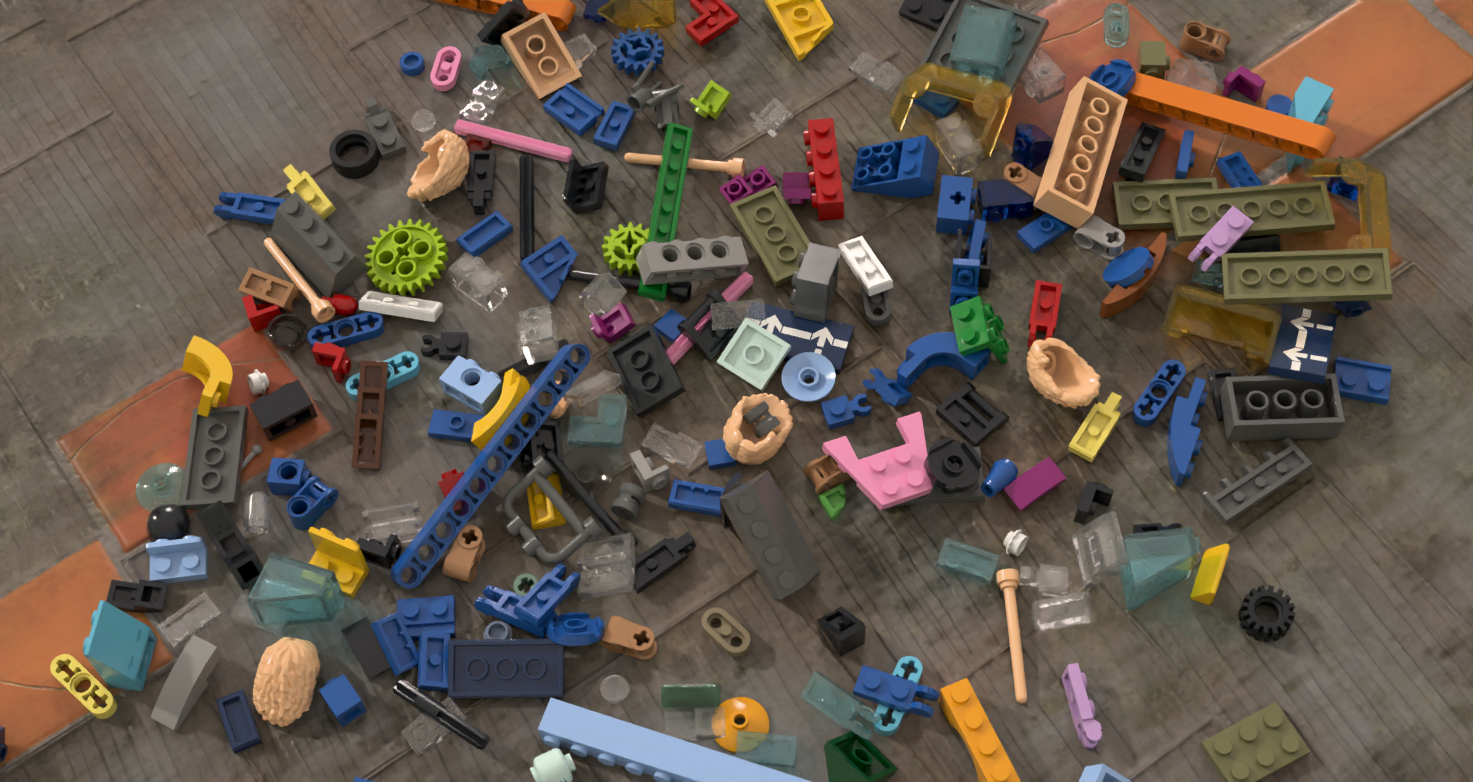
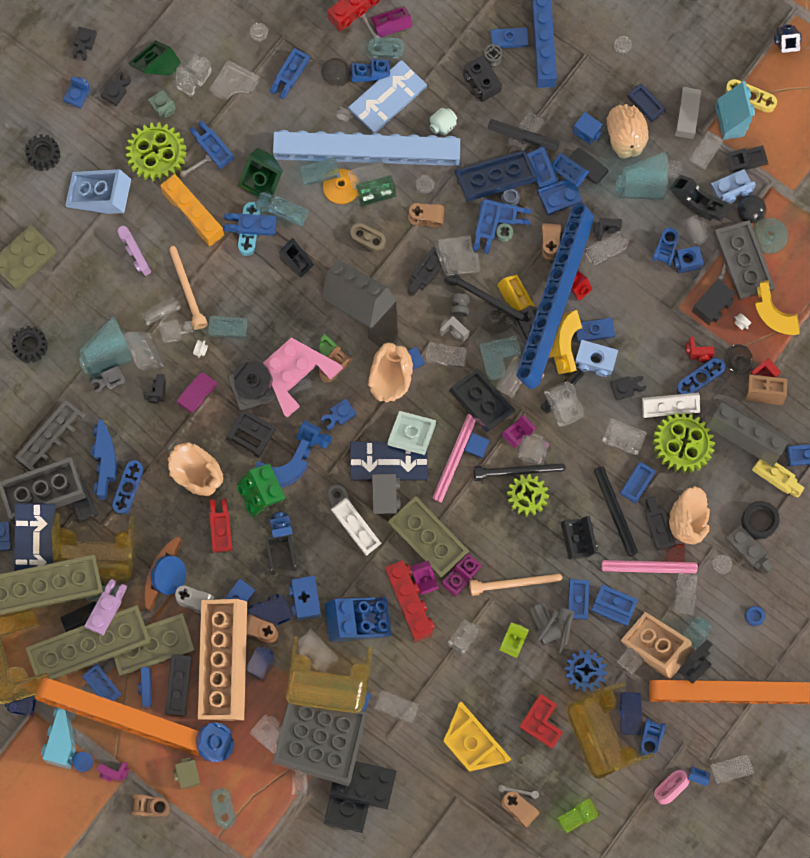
camera: 155 degrees right, 15 degrees up
light nougat piece [264,238,335,323] -> none
yellow bracket [302,527,370,599] -> none
red cylinder [321,294,358,316] -> none
medium azure beam [346,351,421,401] -> none
reddish brown slope [352,360,388,469] -> none
bright pink plate [430,46,462,91] -> none
dark grey bar [502,454,606,564] -> none
blue wing [520,235,578,304] -> none
blue tile [547,612,604,646] -> none
light grey brick [636,236,749,285] -> none
green tile [638,122,693,302] -> none
blue plate [668,479,728,517] -> none
black plate [677,289,743,360] -> none
clear slope [710,299,767,330] -> none
dark grey wheel [743,401,780,439] -> none
light blue dish [782,352,836,402] -> none
clear light blue brick [949,5,1018,78] -> none
blue plate [964,219,988,265] -> none
blue cone [981,459,1018,497] -> none
light yellow hinge [1068,392,1122,463] -> none
clear dish [1167,58,1218,94] -> none
yellow slope [1190,543,1230,606] -> none

